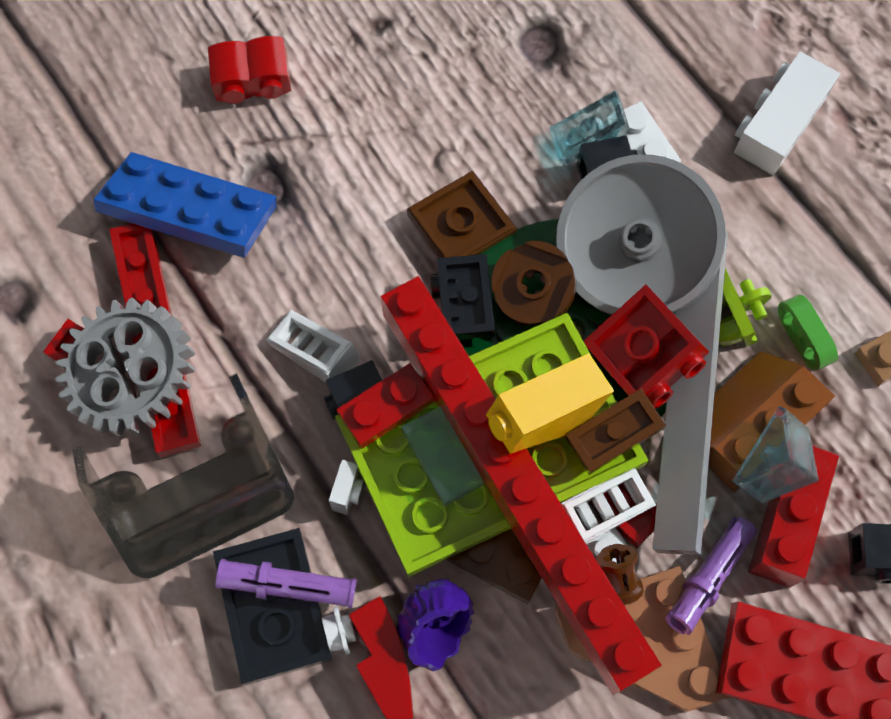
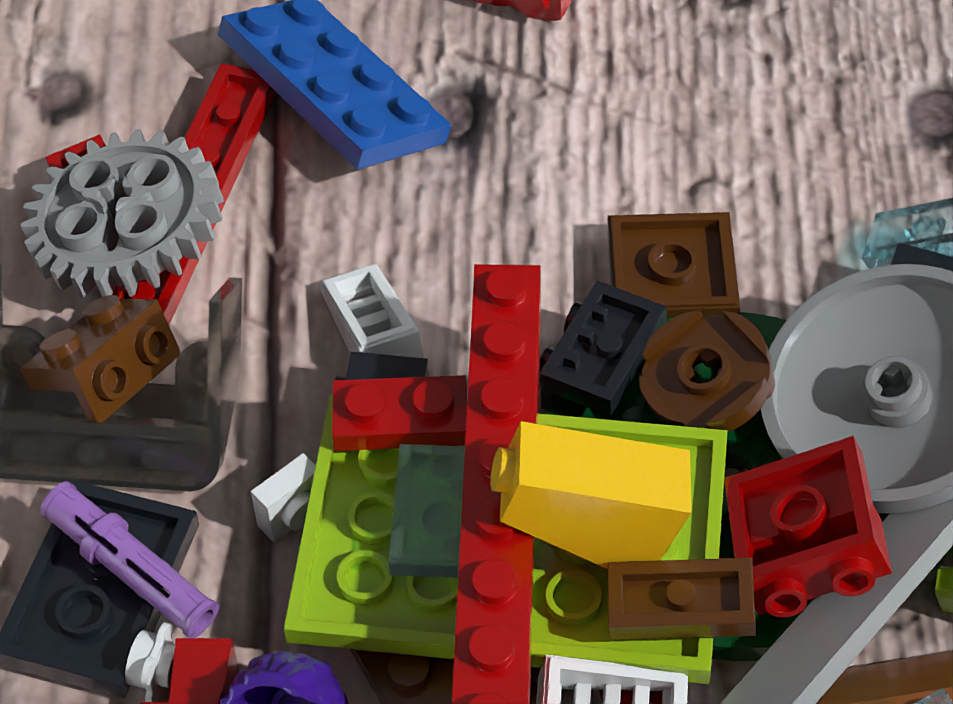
camera: 35 degrees right, 15 degrees down
none -> reddish brown bracket [20,295,180,423]

